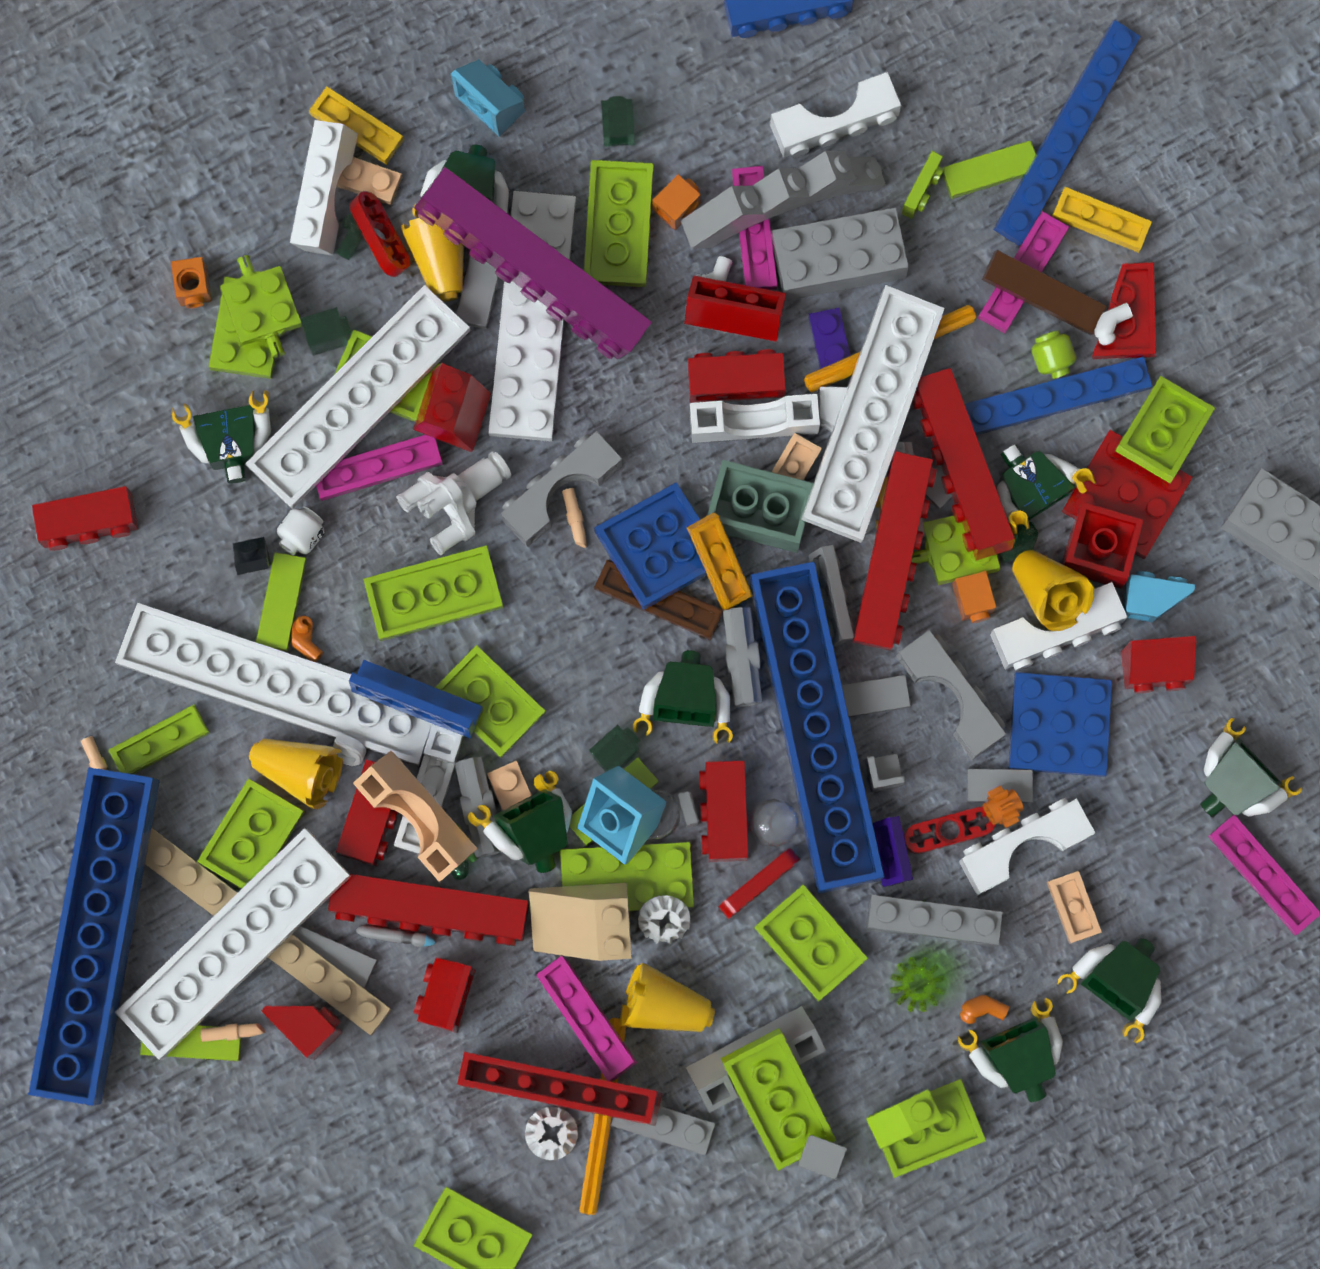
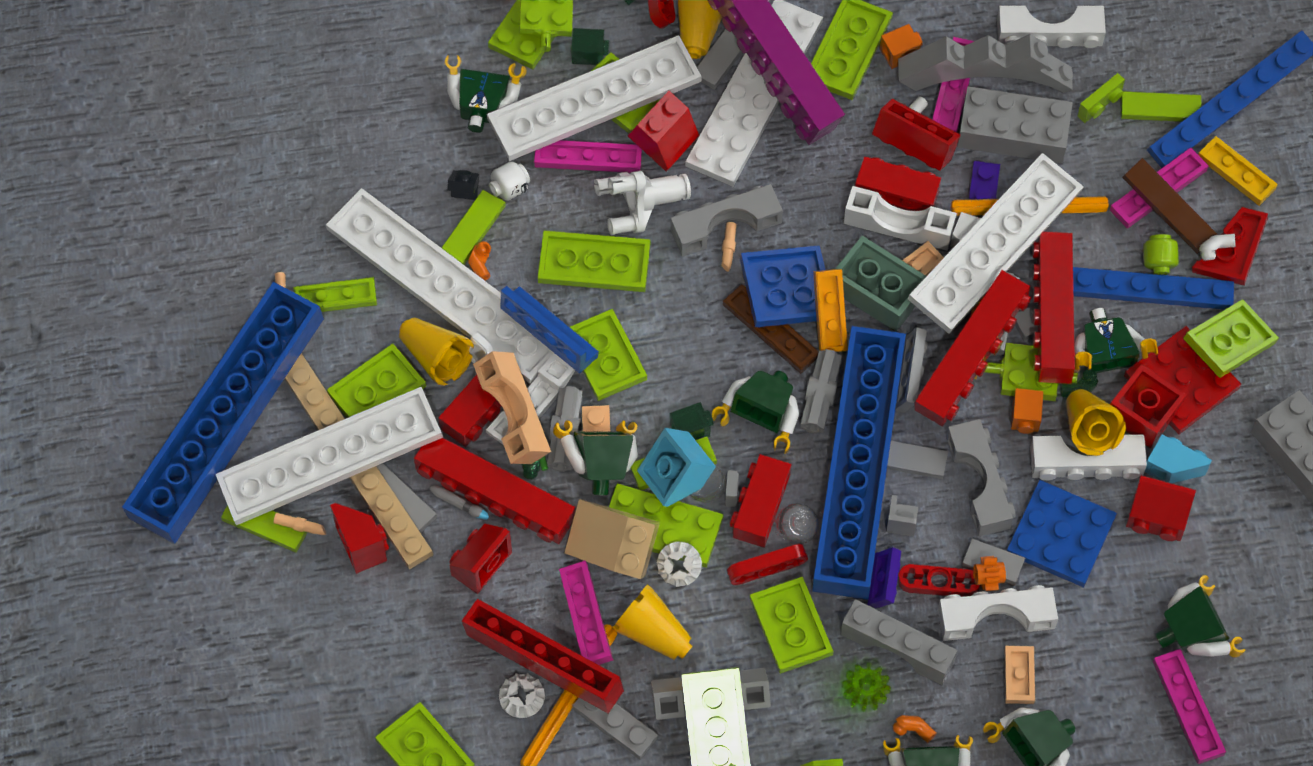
camera: 20 degrees right, 15 degrees down
red brick [32,486,138,551] -> none

